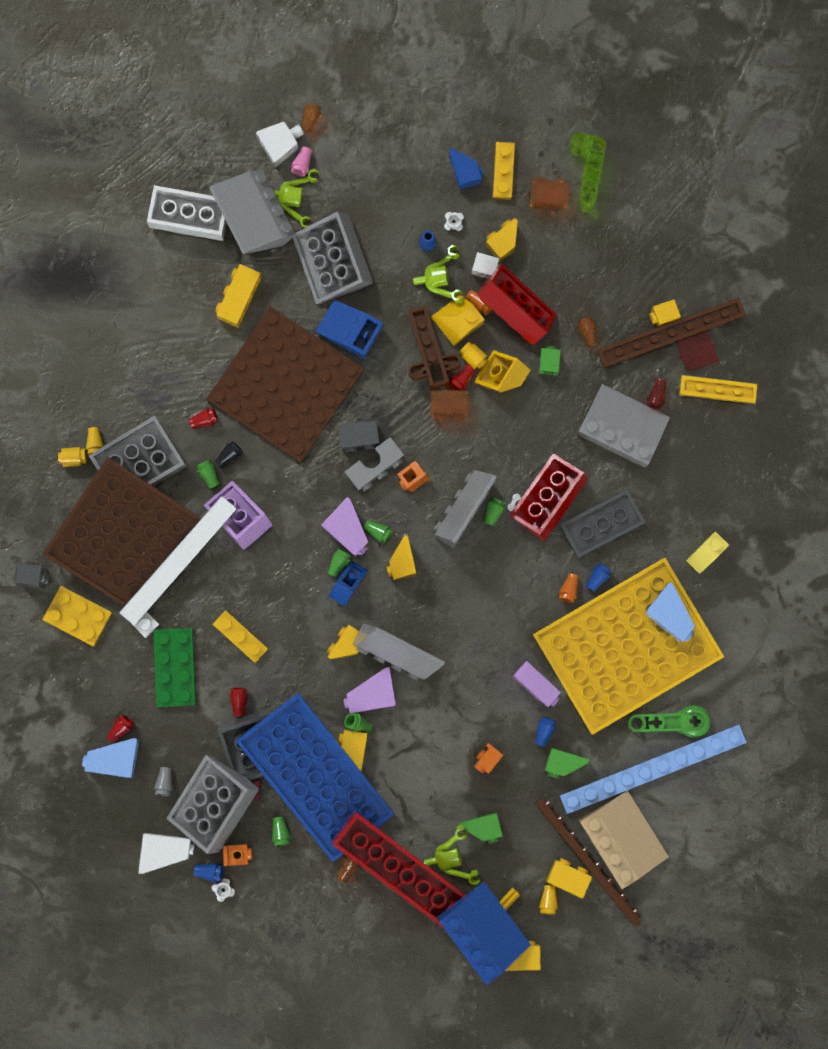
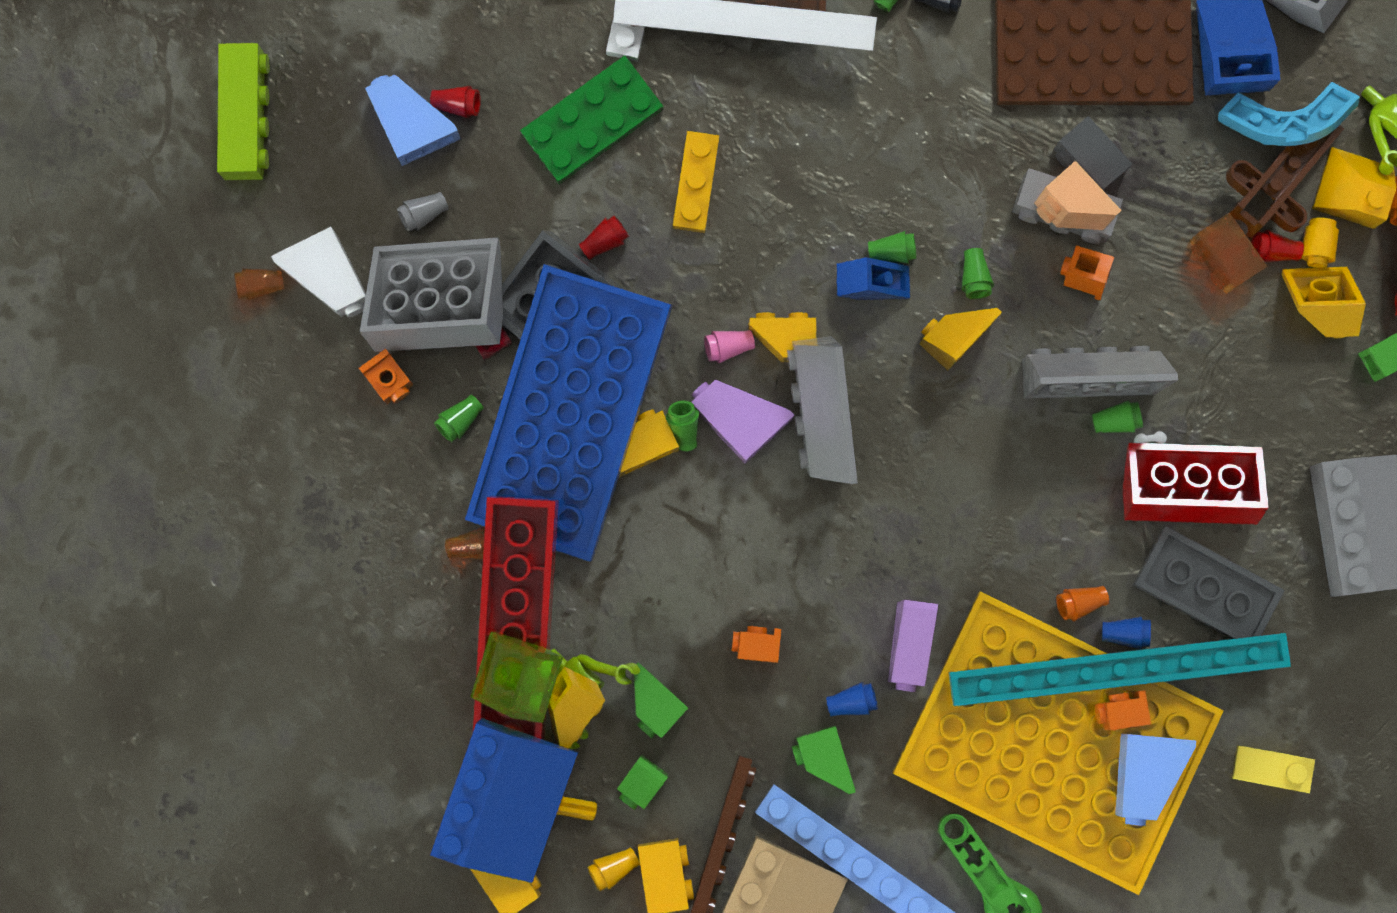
camera: 60 degrees right, 0 degrees up
blue cone [194,863,224,883] -> none
lavender slope [203,481,273,550] -> none
white plate [212,878,235,902] -> none
lavender slope [321,497,369,558] -> none
none -> lime brick [217,43,270,180]
none -> clear orange cone [234,268,284,301]
none -> clear neon green slope [470,632,563,723]
none -> yellow slope [545,667,605,749]
none -> bright green slope [617,755,669,810]
none -> bright pink cone [704,330,755,363]
none -> teal plate [948,633,1291,706]
none -> light nougat slope [1034,161,1122,230]
none -> orange brick [1095,690,1151,730]
none -> medium azure plate [1218,82,1360,146]

